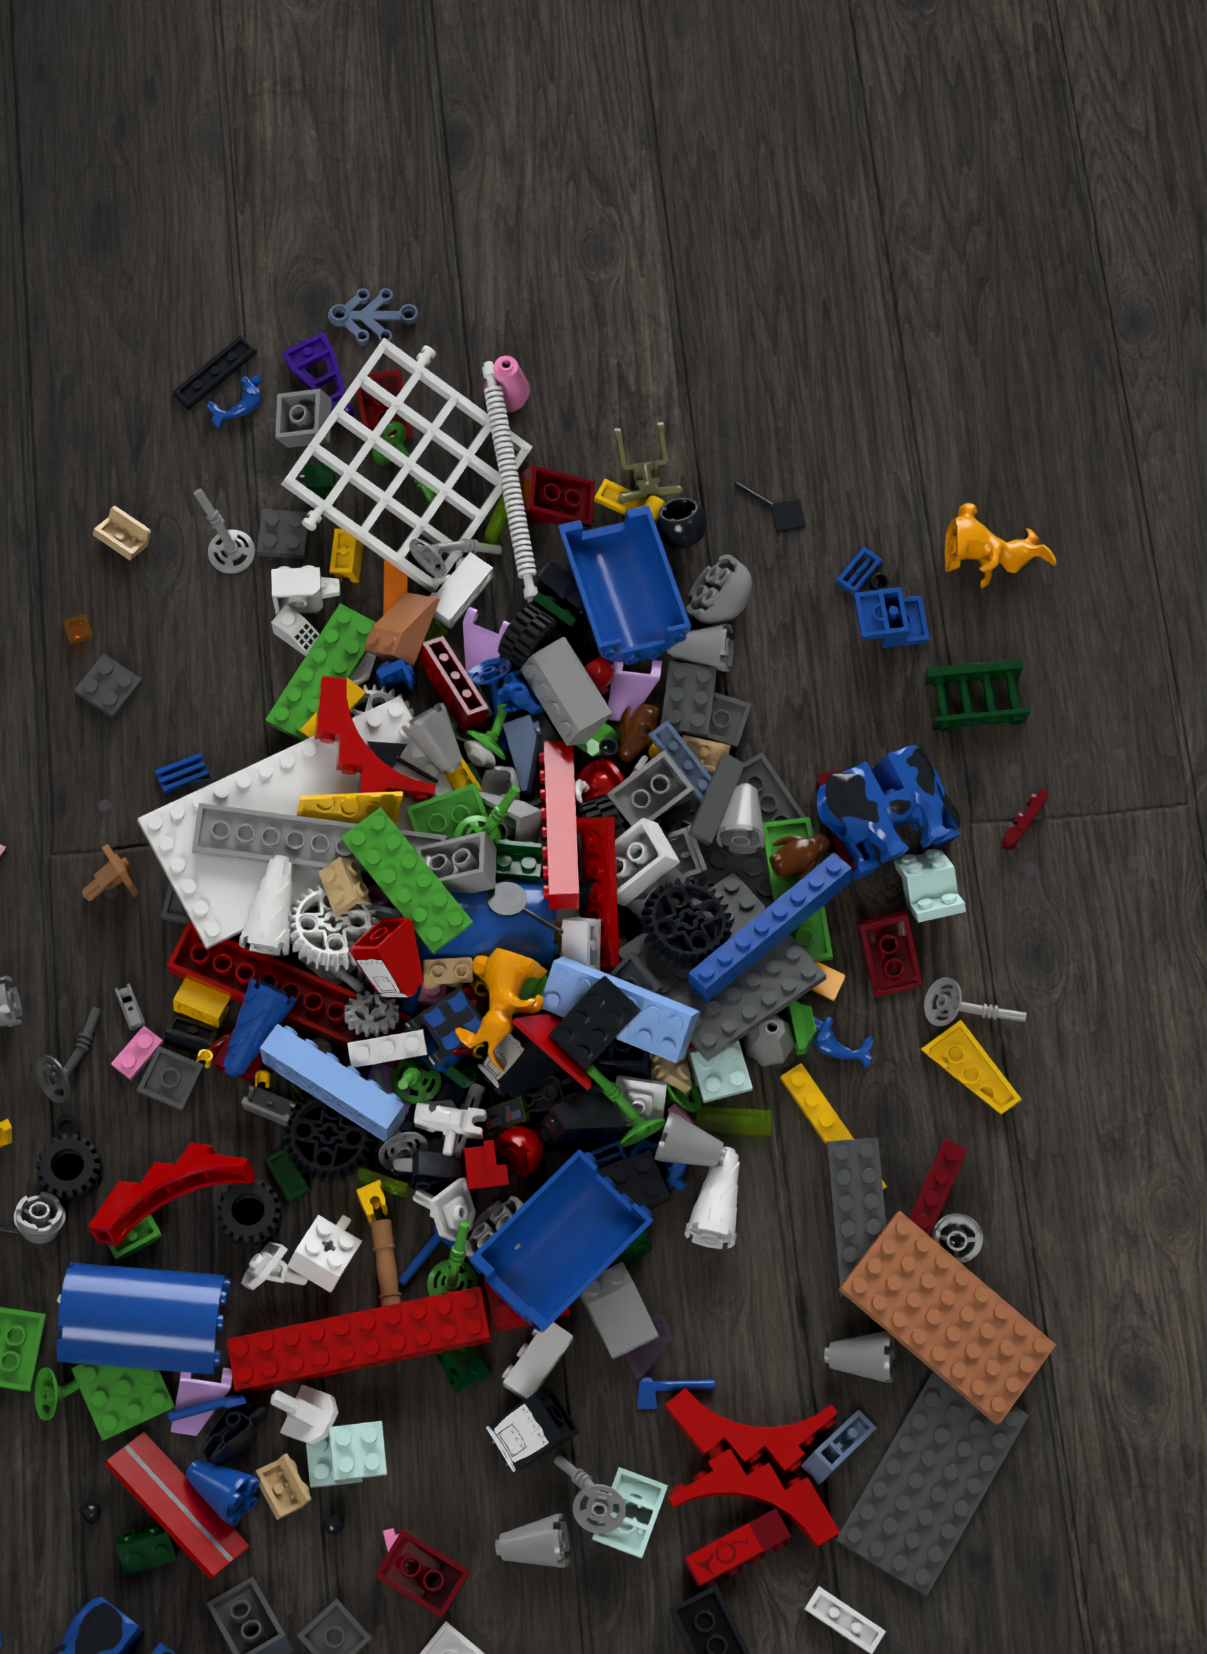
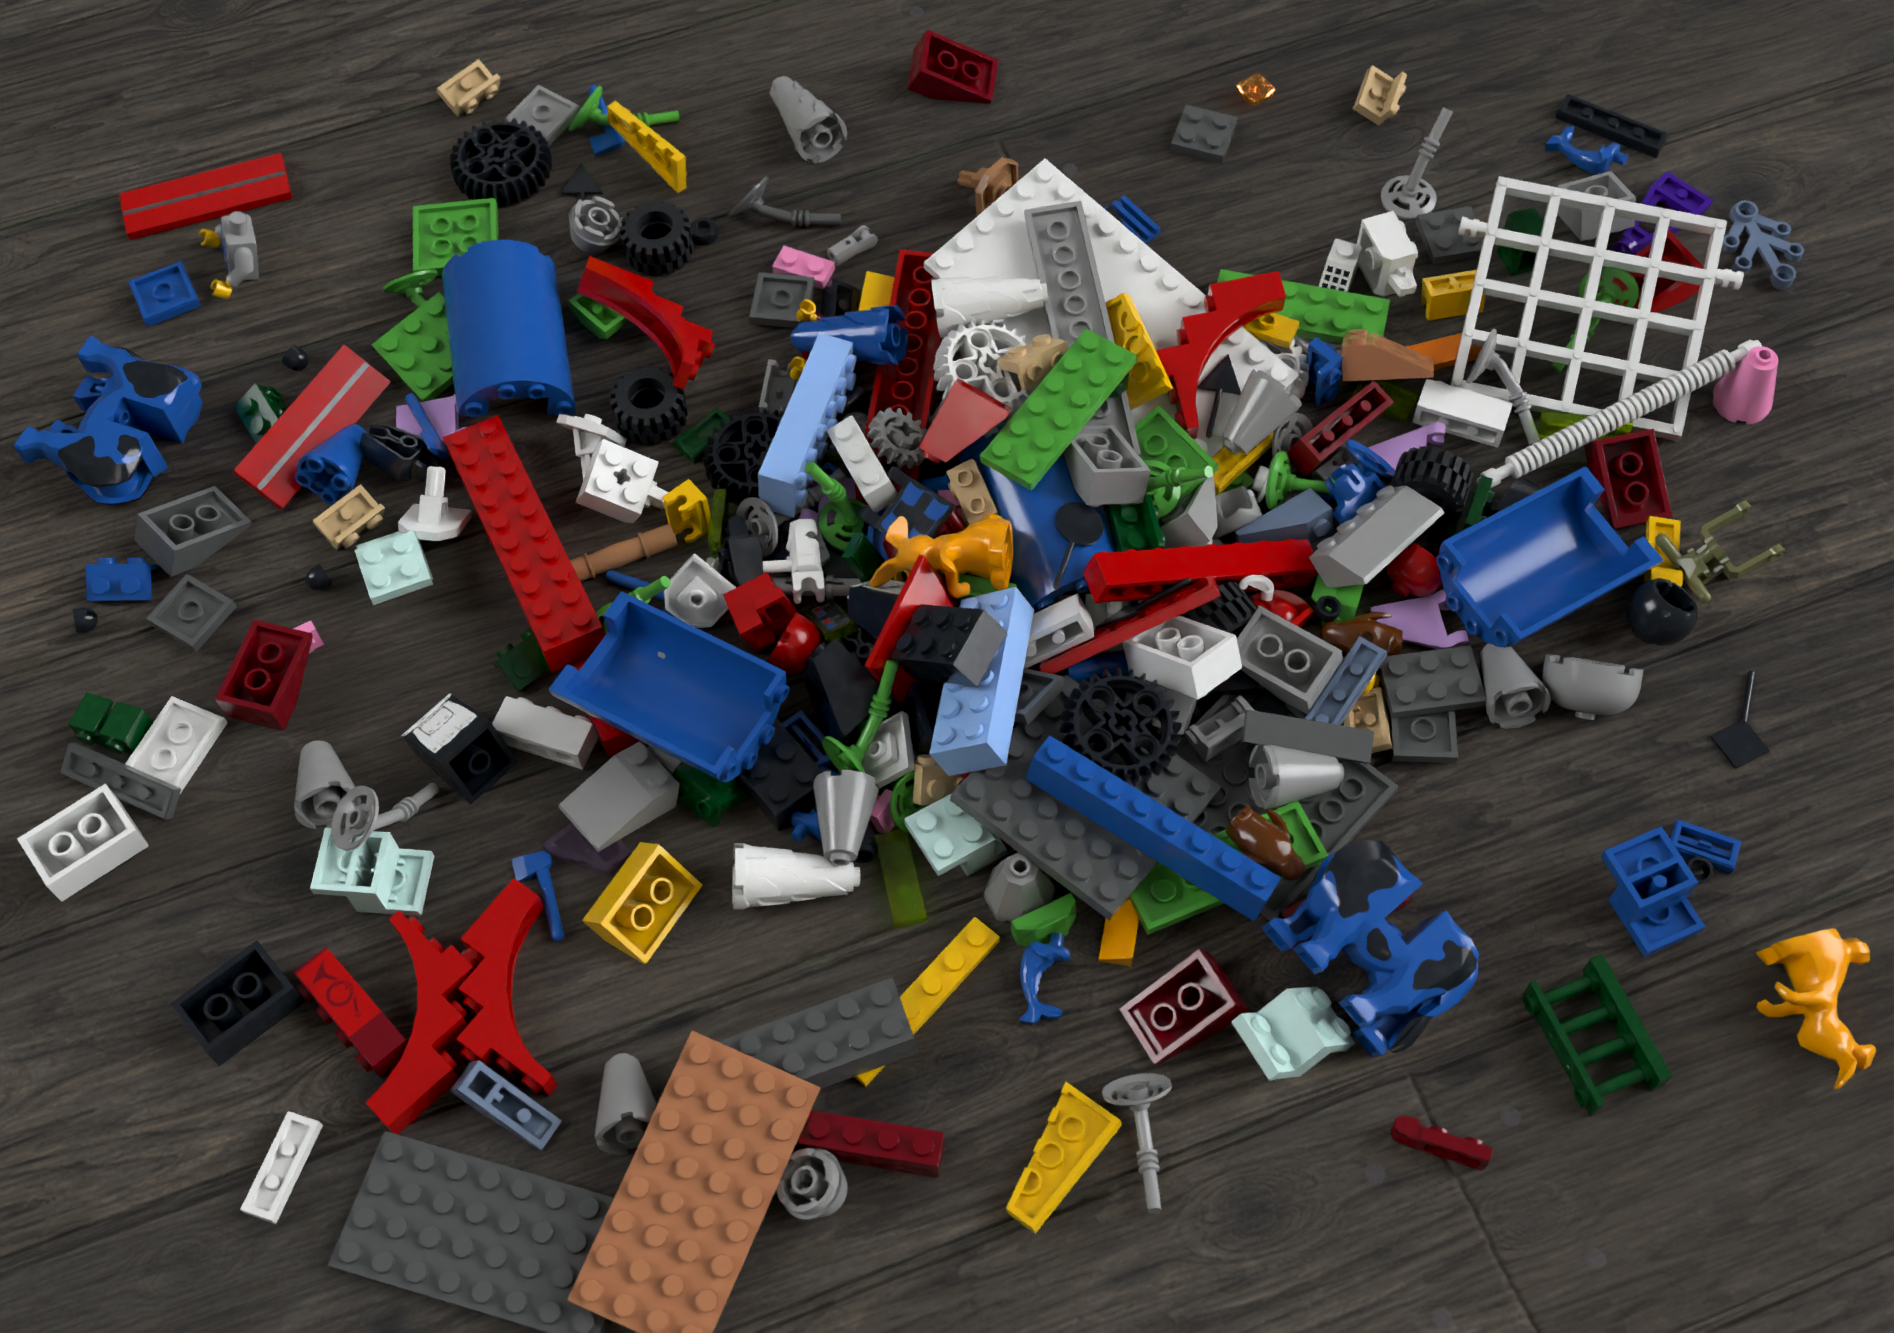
camera: 80 degrees right, 10 degrees down
none -> yellow slope [582,842,703,964]

